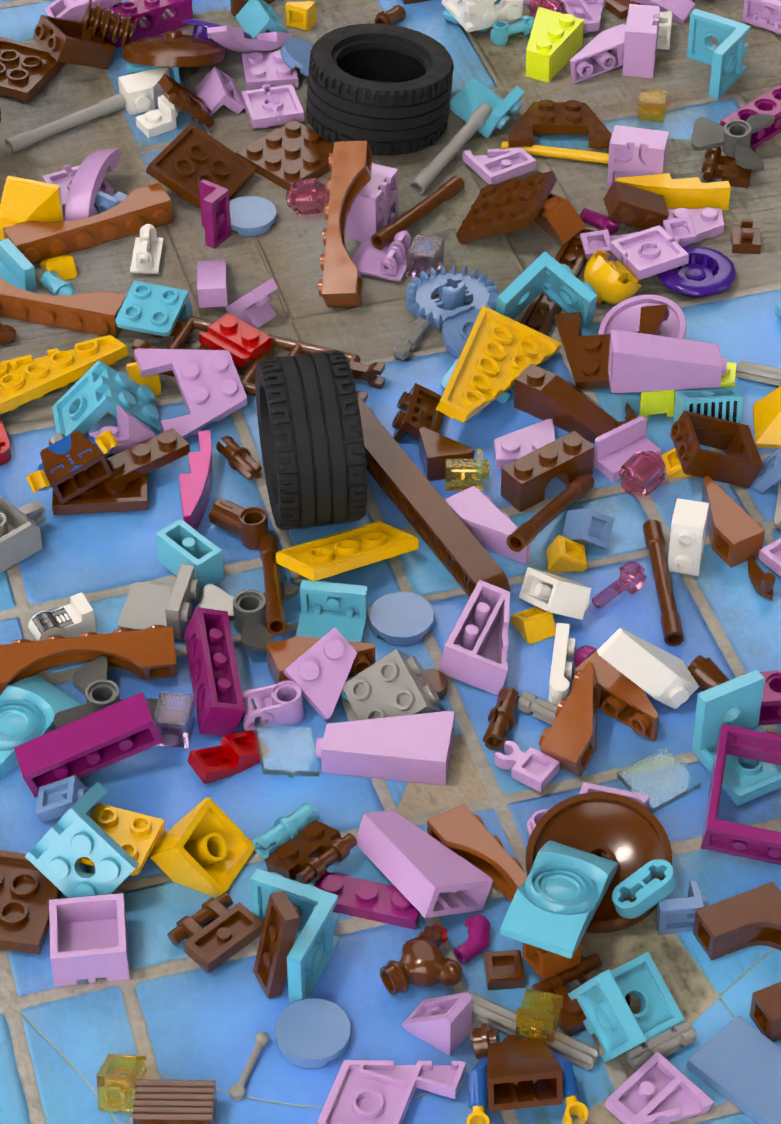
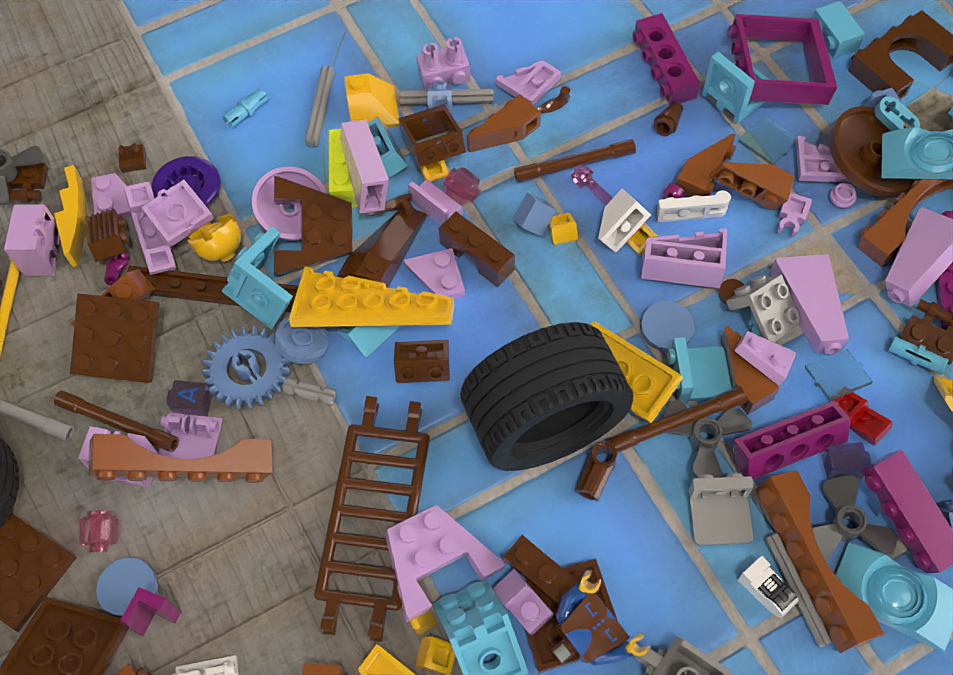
camera: 100 degrees left, 20 degrees up
medium azure bracket [115,280,193,337] -> none
medium azure brick [155,519,224,594] -> none
slope [179,430,213,531] -> none
lavender slope [197,259,228,308] -> none
red plate [199,313,272,368] -> none
reddish brown axle [216,436,262,480] -> none
lavender slope [225,278,278,328] -> none
lavender piece [242,680,304,735] -> none
reddish brown beam [357,395,510,597] -> none
reddish brown slope [419,426,474,481] -> none
lavender slope [444,486,531,564] -> none
clear yellow bracket [445,448,489,491] -> none
lavender wing [462,147,536,185] -> none
reddish brown pin [483,688,520,750] -> none
reddish brown piece [507,473,595,552] -> none
light grey axle [518,691,558,725] -> none
white slope [597,628,699,709] -> none
white brick [667,498,709,576] -> none

